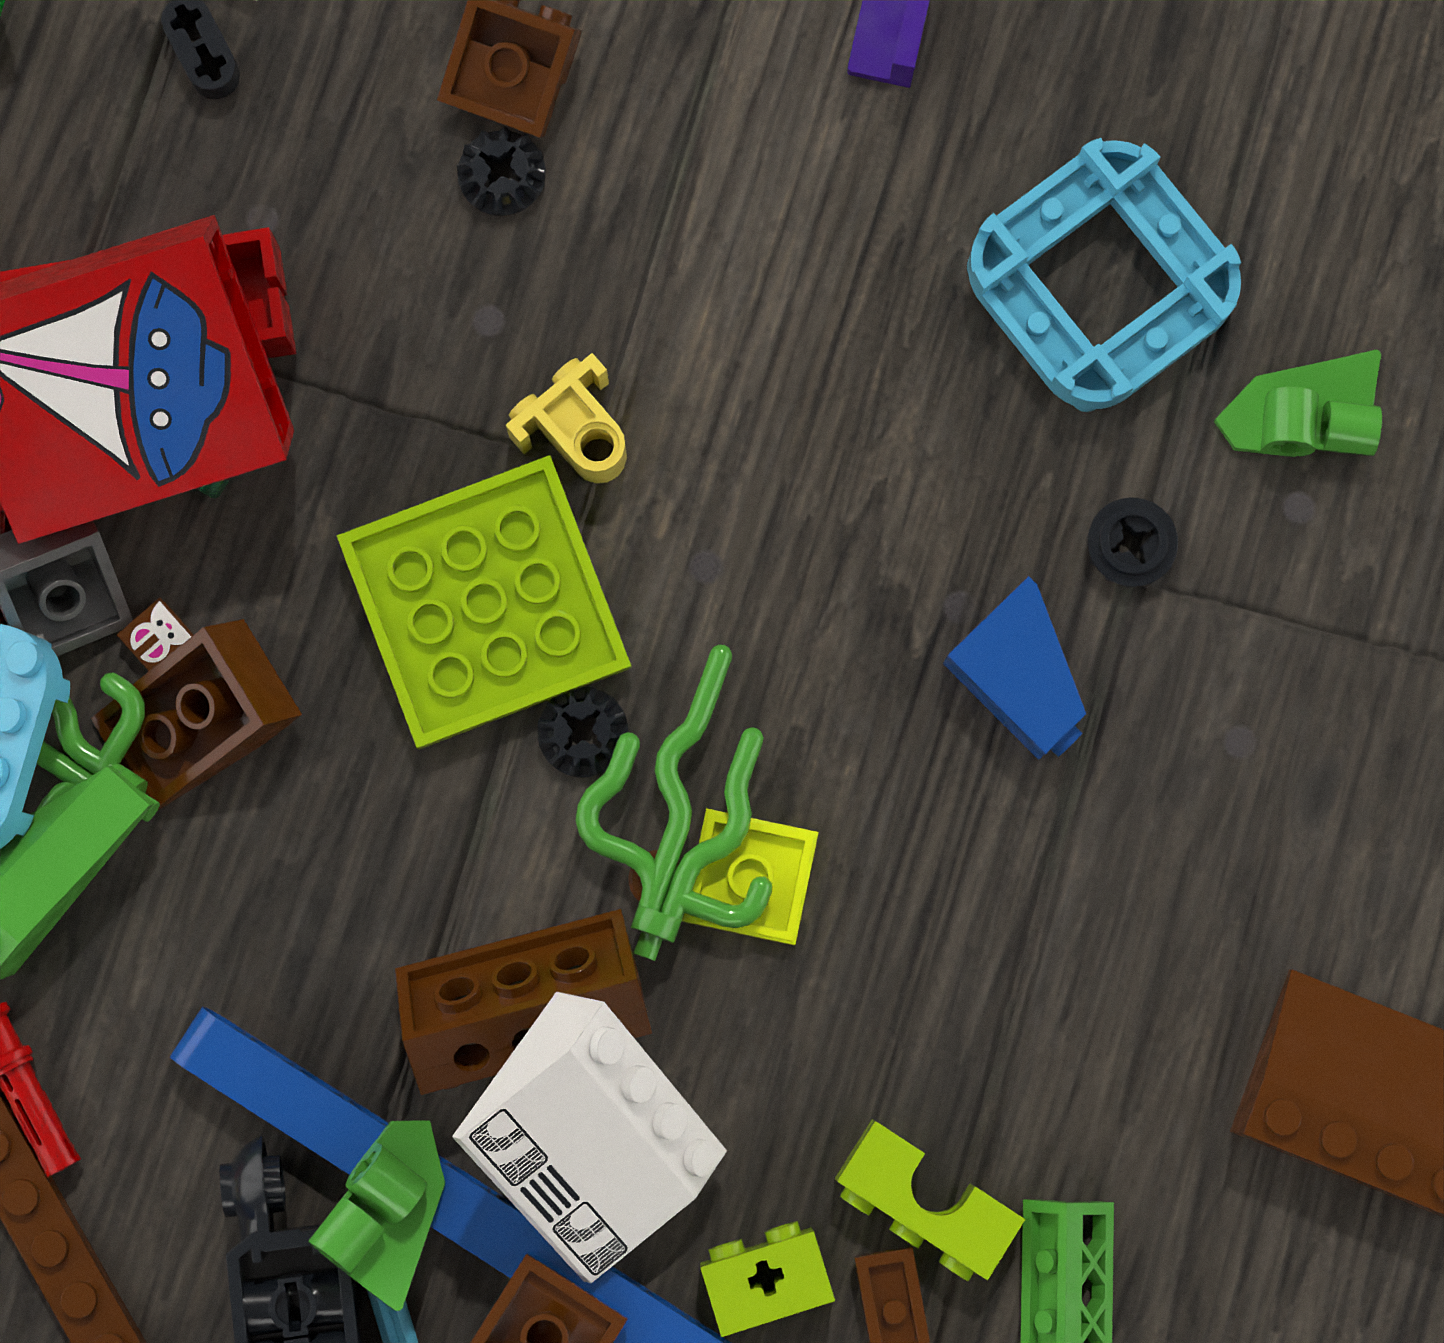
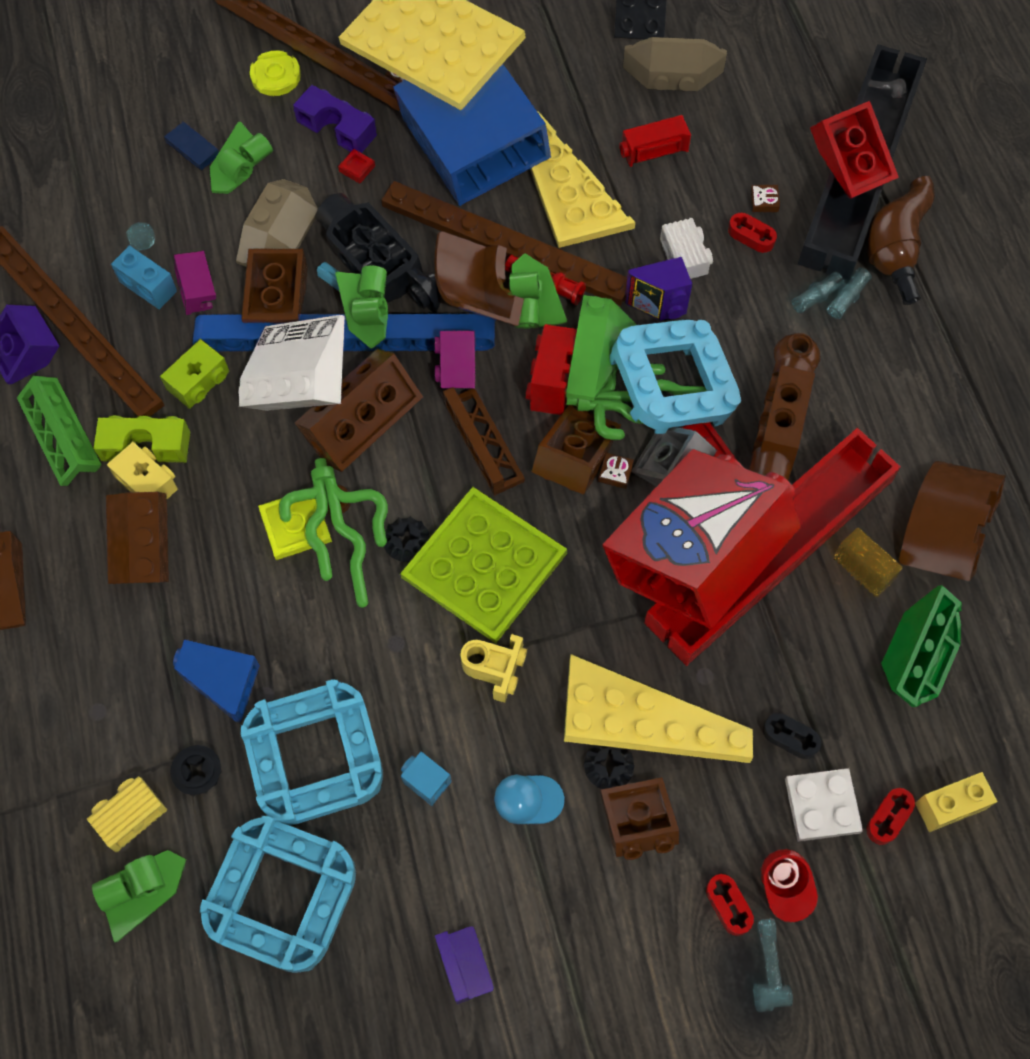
camera: 150 degrees right, 15 degrees down
none -> light yellow brick [87,776,168,852]
none -> light yellow brick [106,442,178,499]
none -> reddish brown slope [106,492,169,584]
none -> medium azure plate [241,680,383,825]
none -> dark azure brick [401,752,452,806]
none -> reddish brown panel [434,231,524,326]
none -> magenta brick [435,331,476,388]
none -> reddish brown fence [443,387,525,496]
none -> dark azure cap [494,774,564,824]
none -> bright green panel [510,253,567,329]
none -> red wedge [526,324,577,415]
none -> light yellow wing [564,655,753,763]

